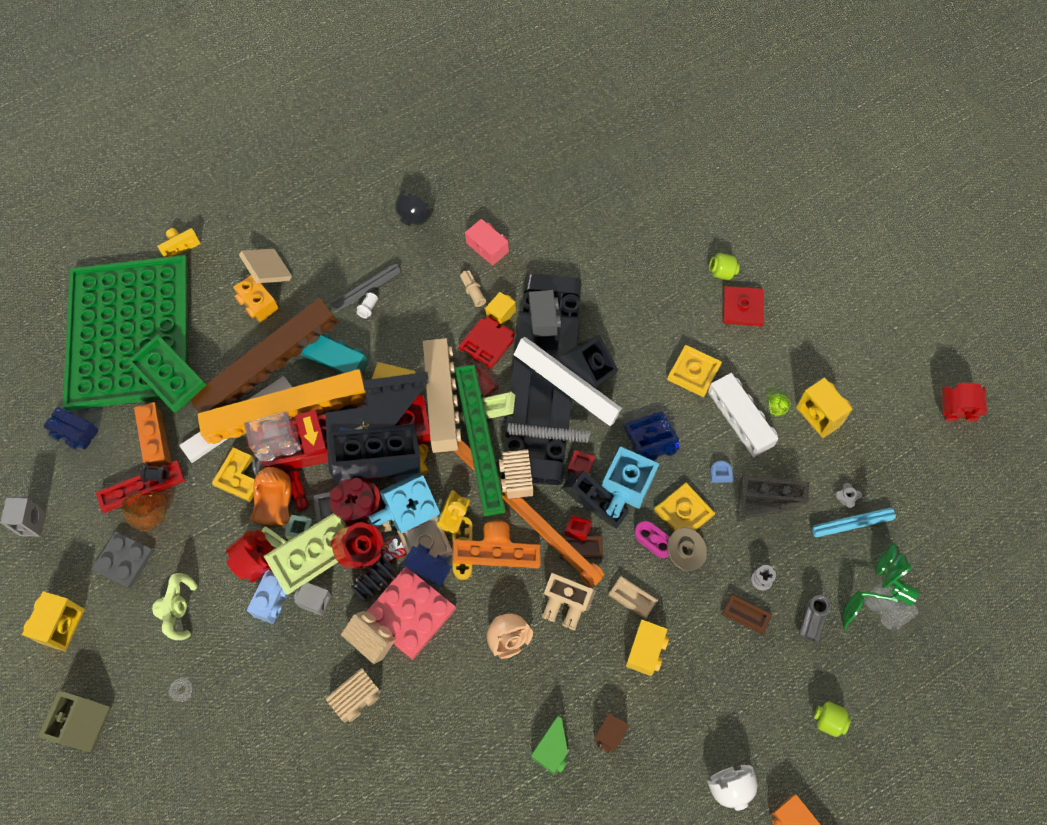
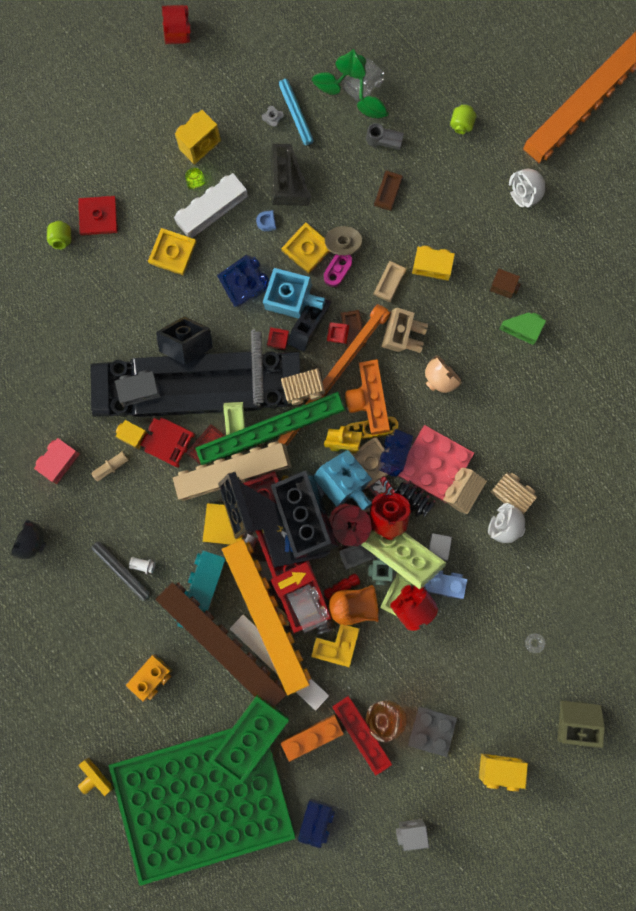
camera: 95 degrees left, 15 degrees up
black bush [140,463,169,484] -> none
yellowish green piece [152,573,198,640] -> none
tan tile [239,249,292,283] -> none
white tile [514,337,622,426] -> none
light grey bush [751,565,776,591] -> none
none -> white cylinder [488,503,525,543]

